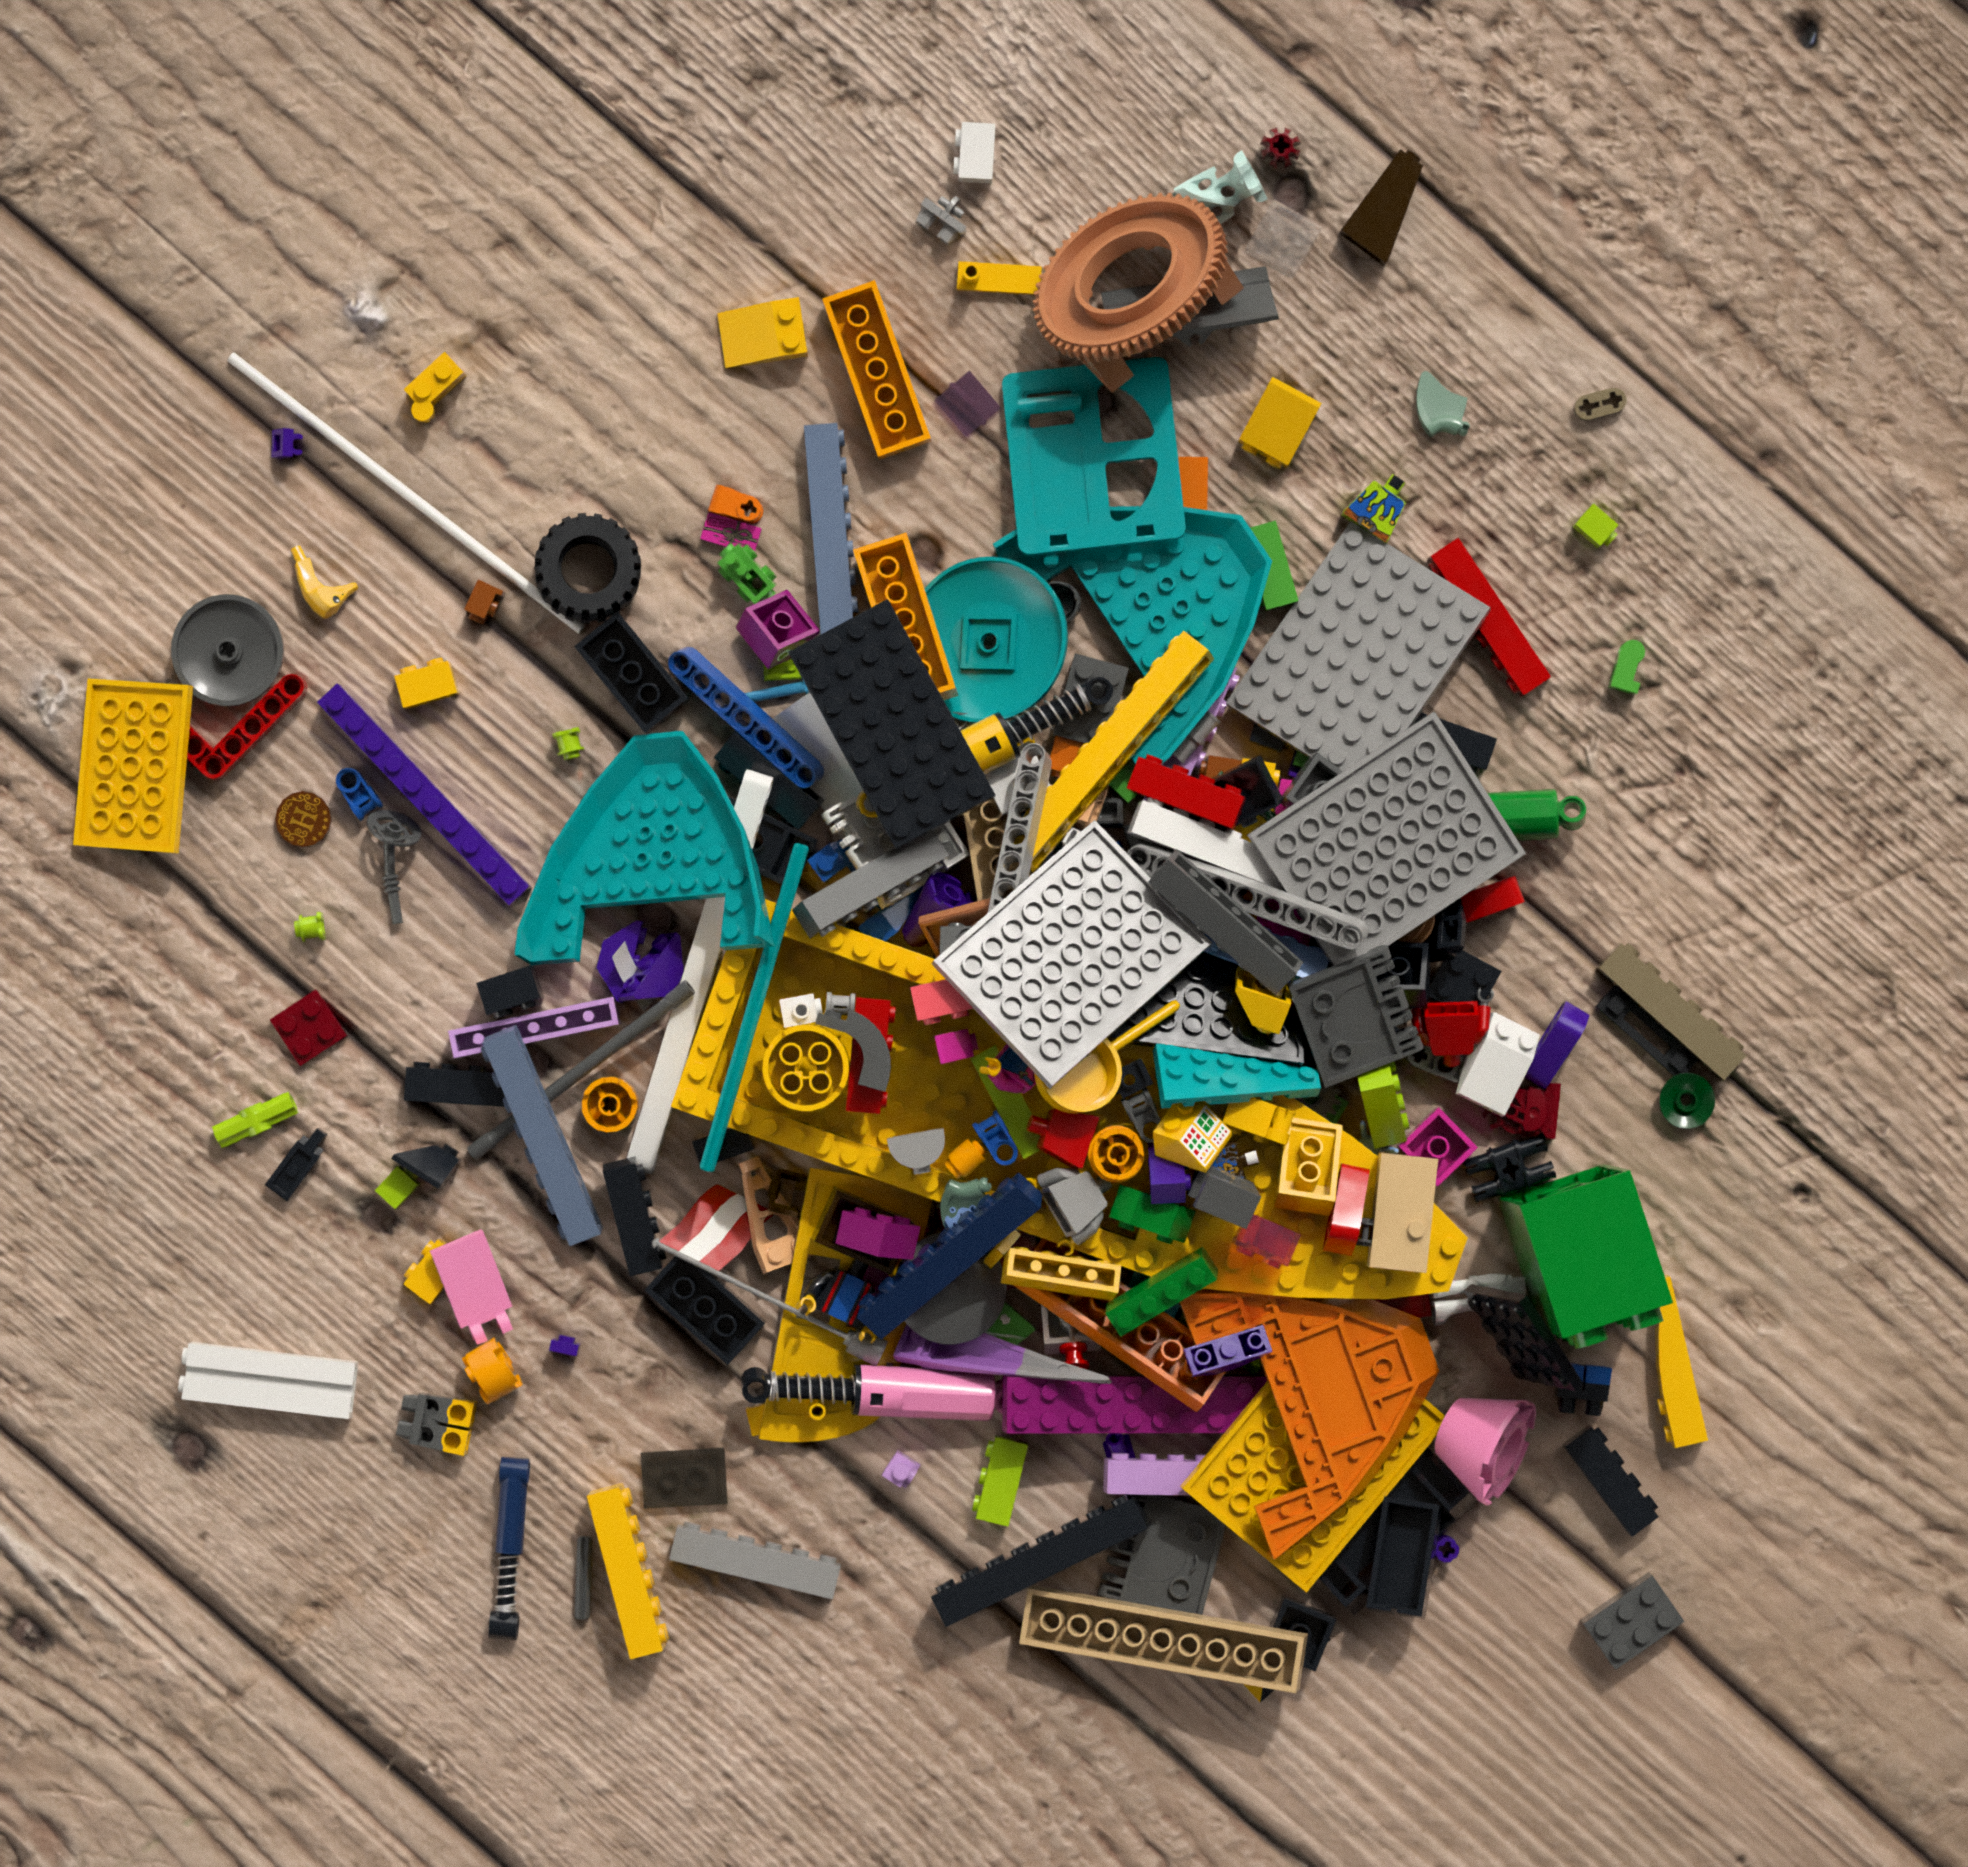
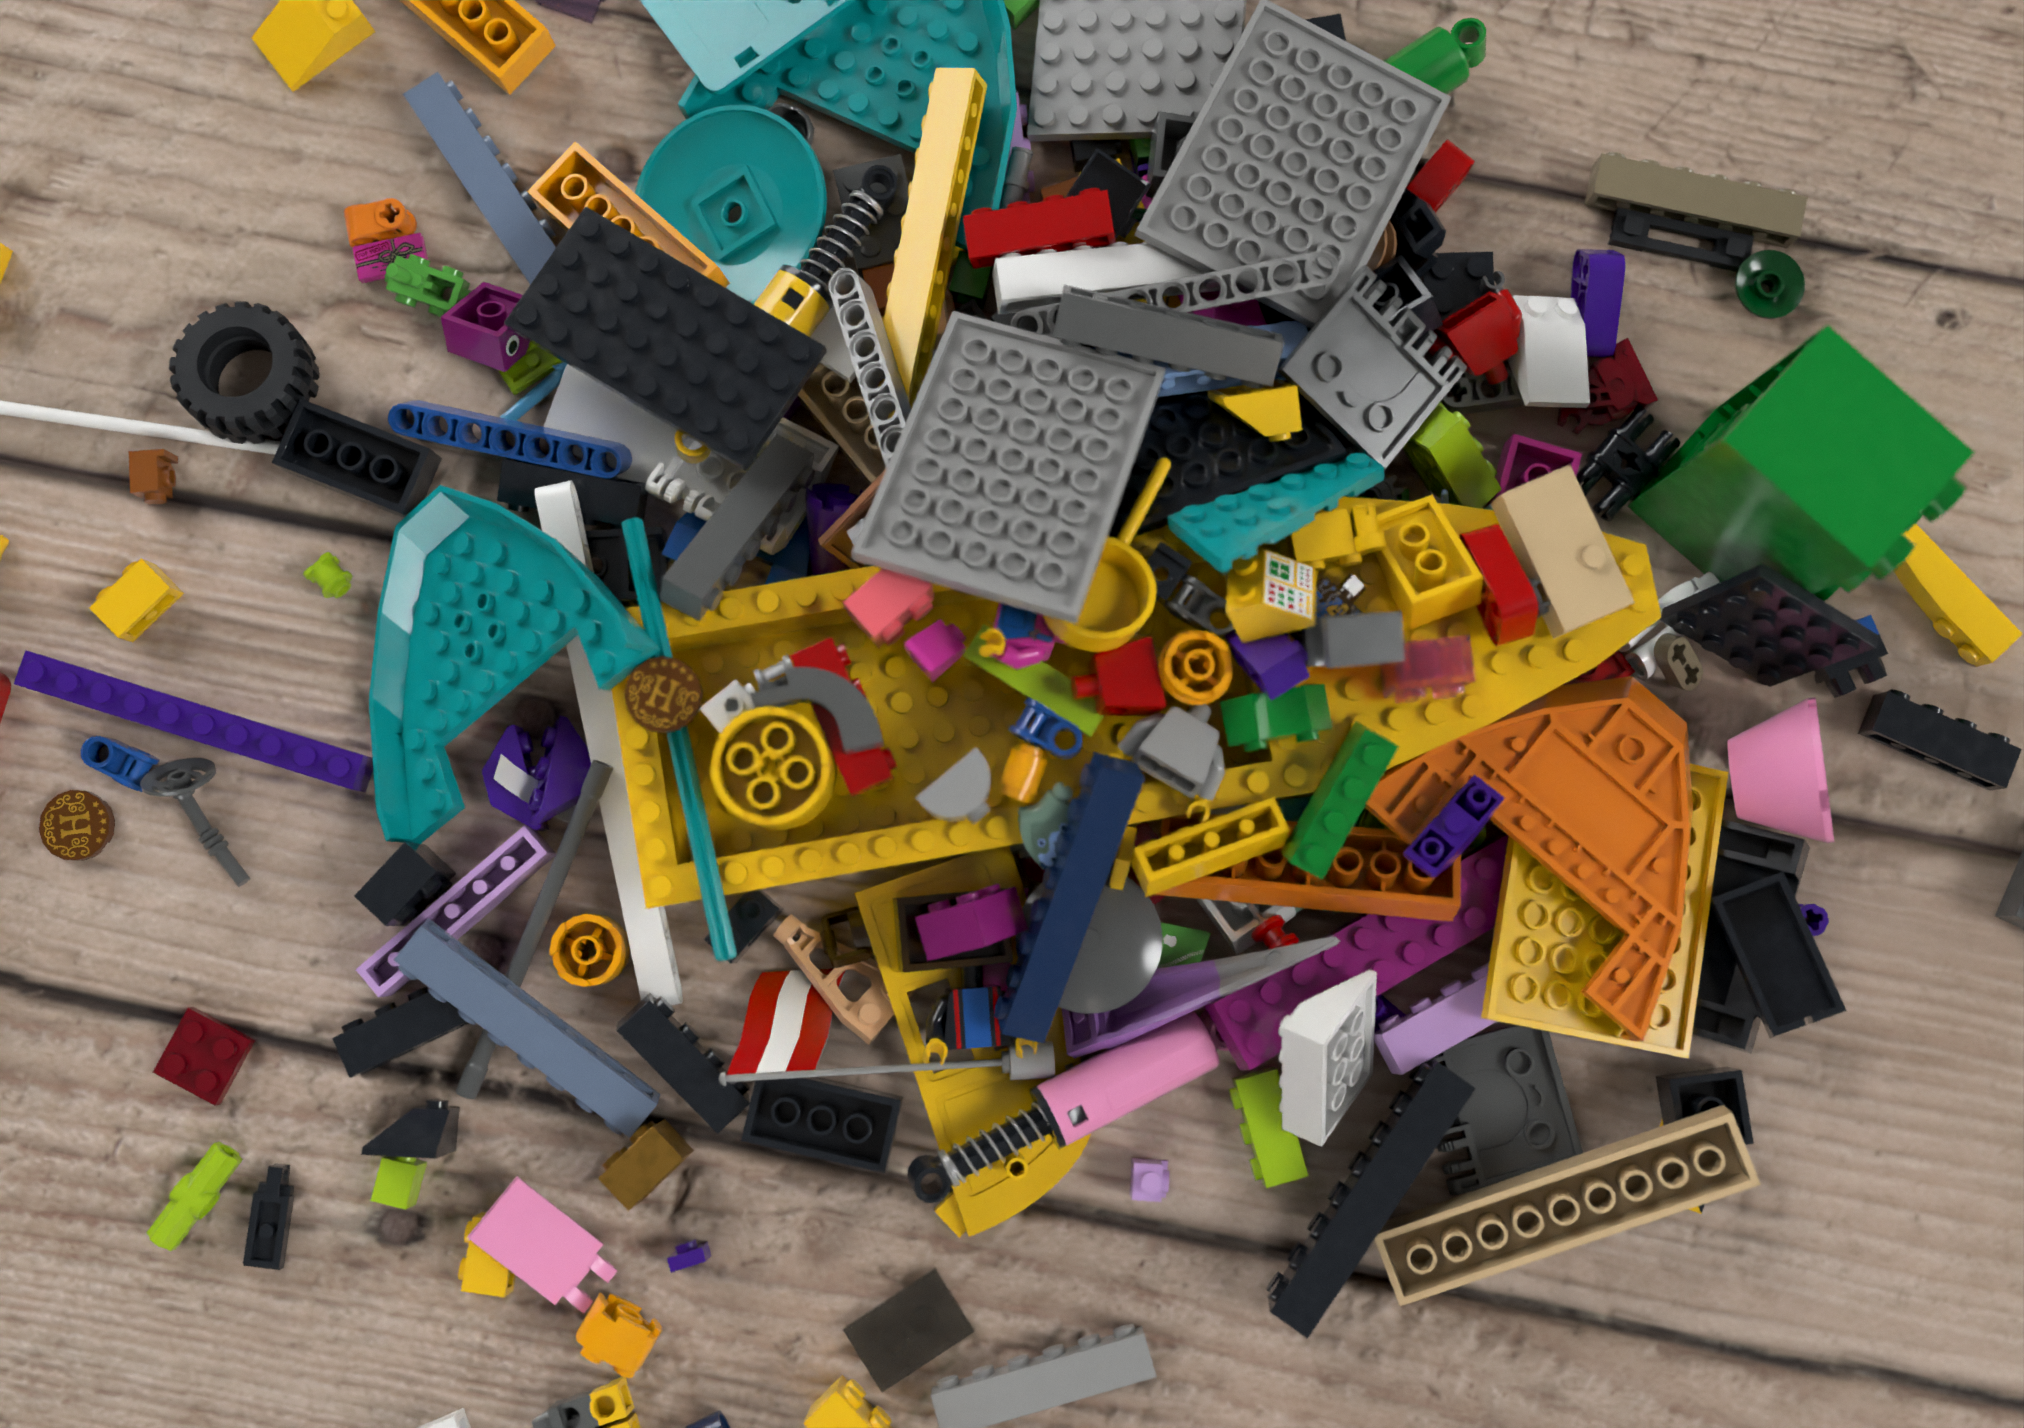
camera: 30 degrees left, 5 degrees down
lime brick [294,912,326,942] -> none
none -> pearl gold brick [598,1119,694,1211]
none -> reddish brown tile [625,656,703,734]
none -> white slope [1279,970,1377,1147]
none -> dark tan beam [1654,633,1703,691]

